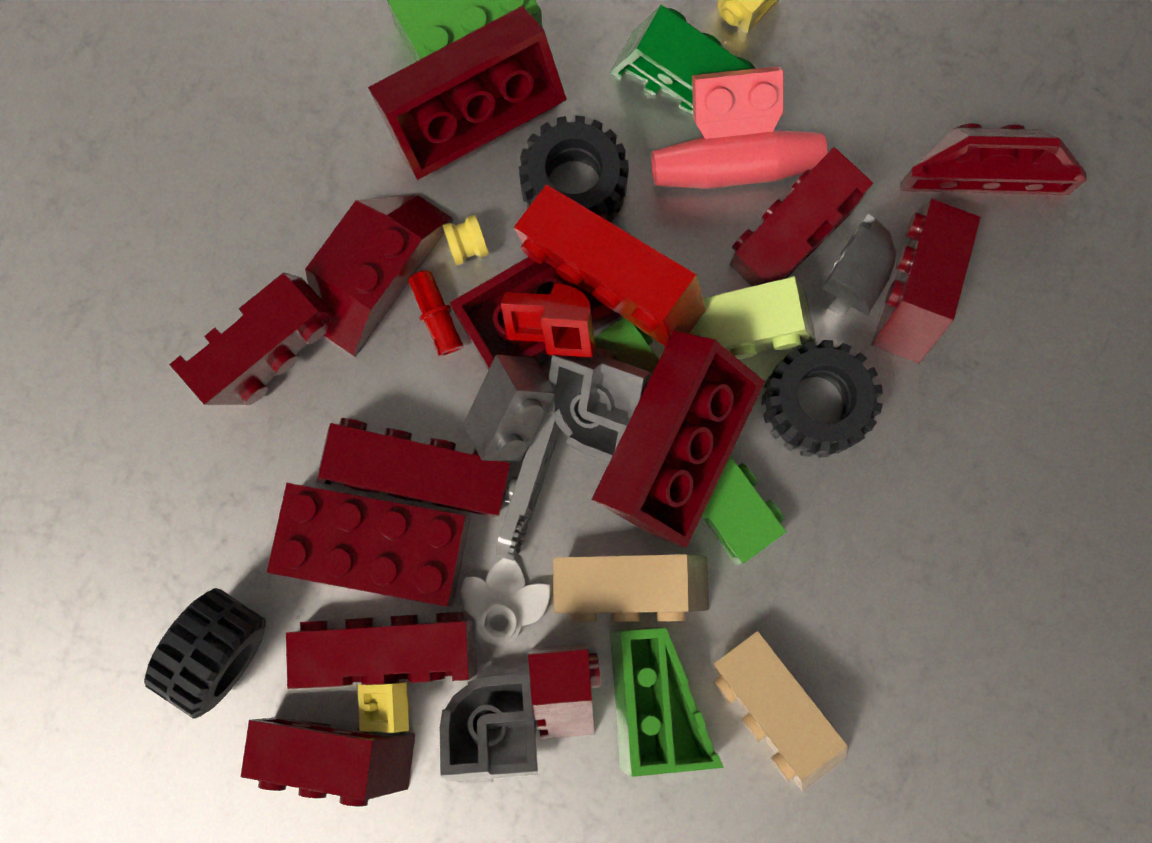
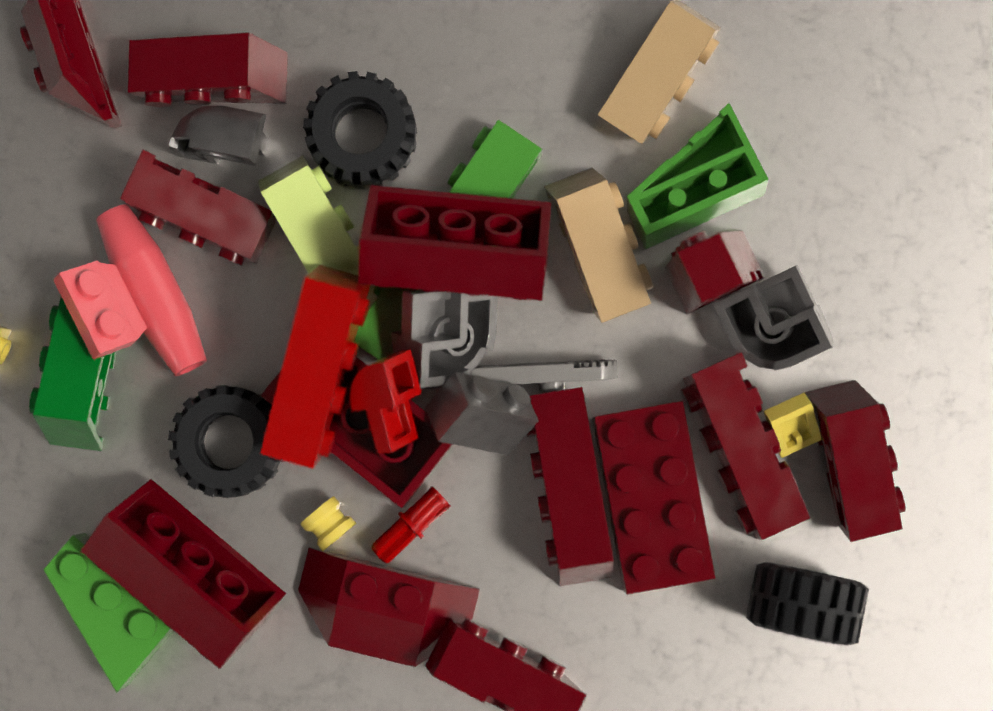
camera: 110 degrees left, 5 degrees up
white plate [460,558,550,646] -> none

